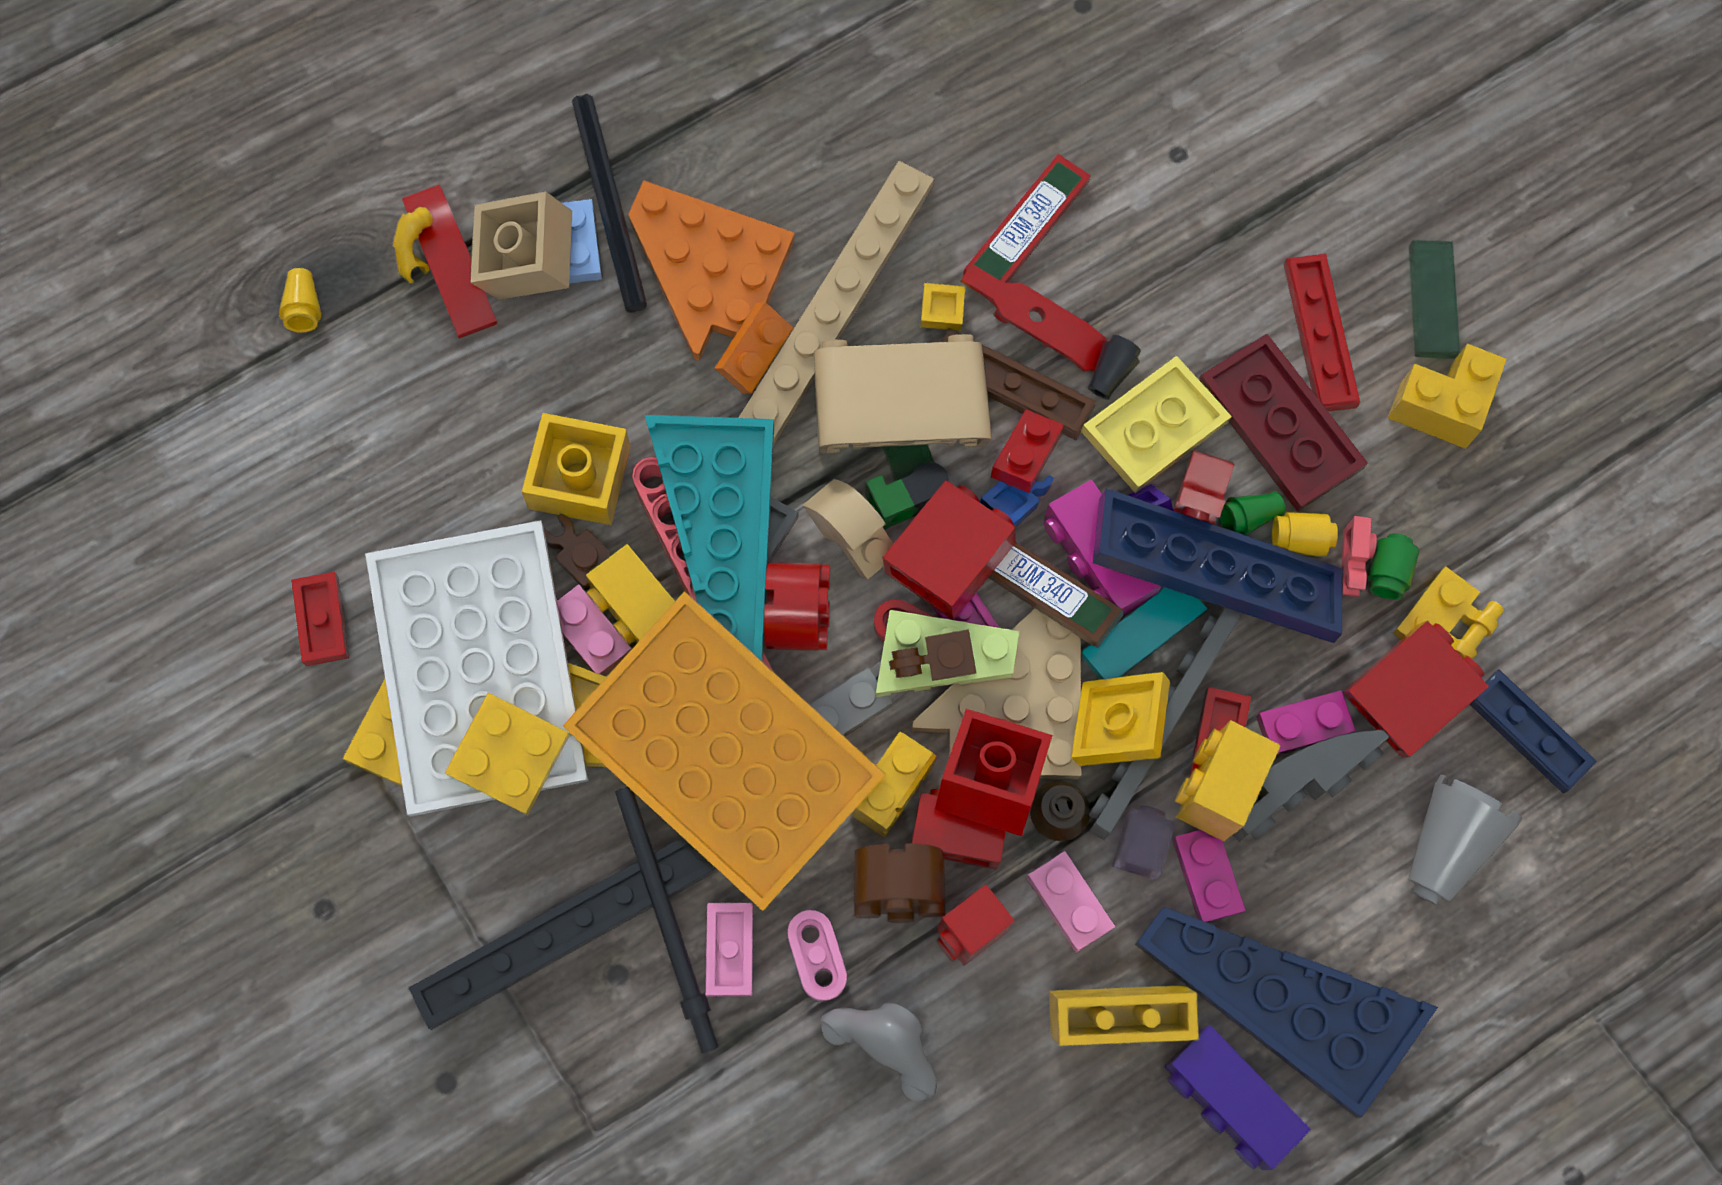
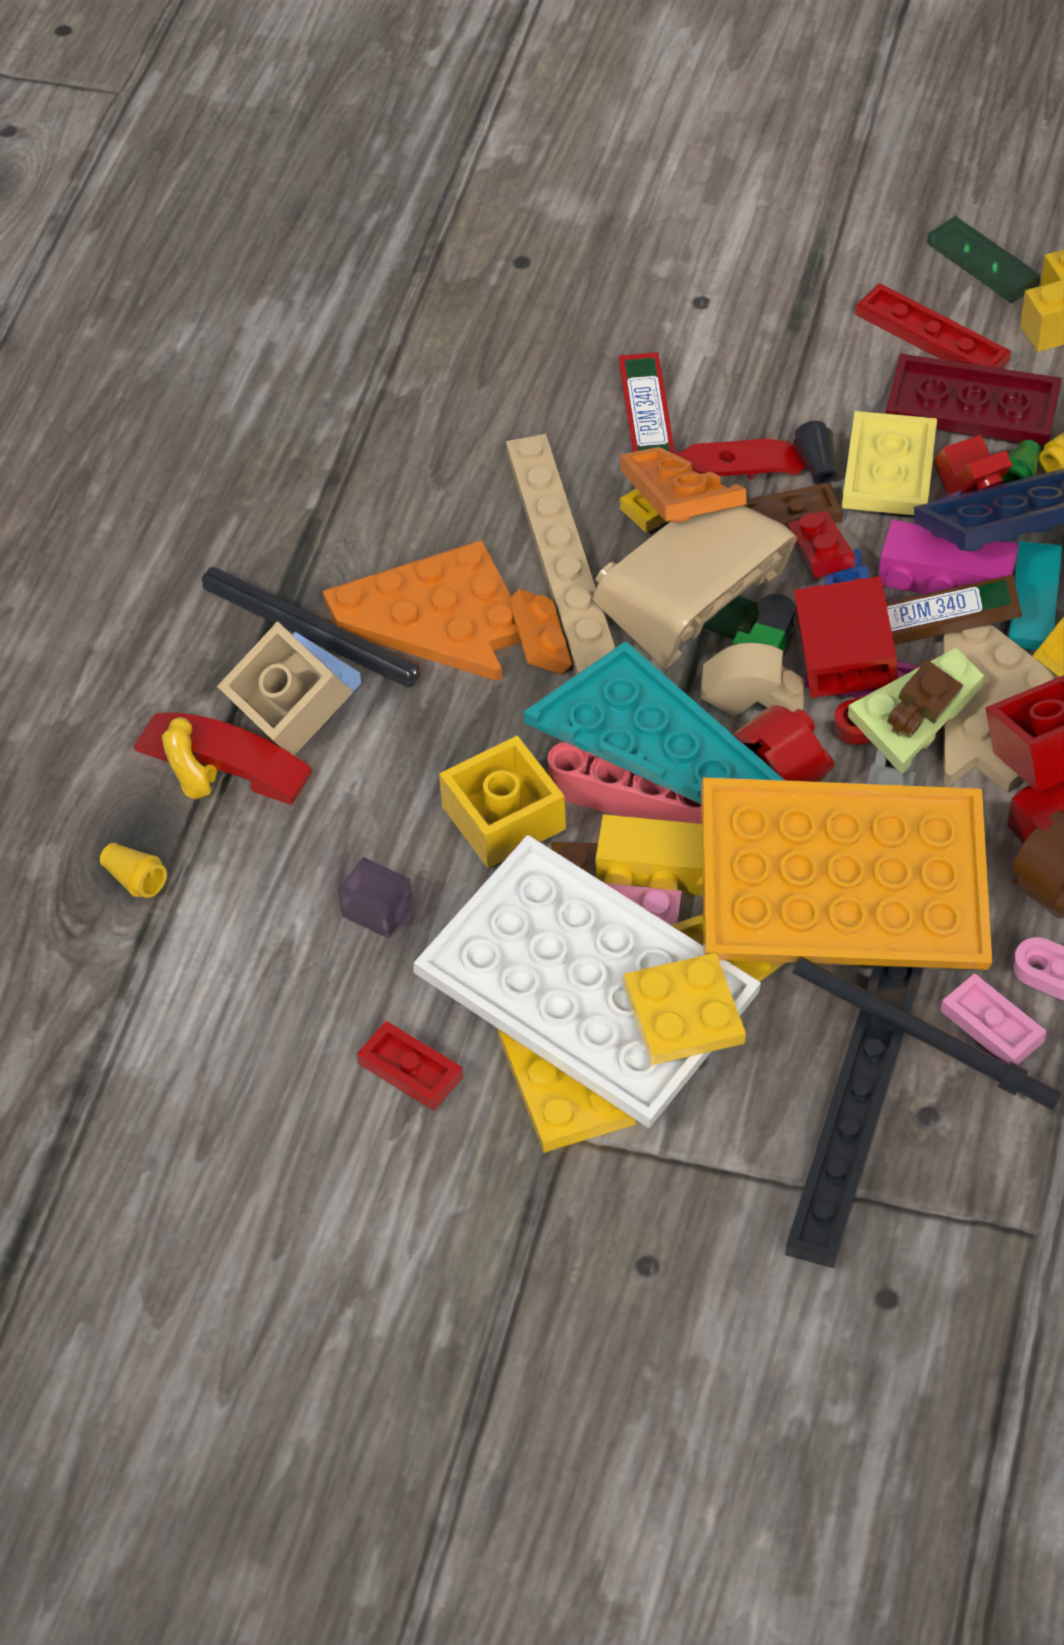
camera: 35 degrees left, 20 degrees down
yellow brick [850,732,937,837] -> none
none -> clear purple brick [338,857,415,939]
none -> orange wing [619,447,747,522]

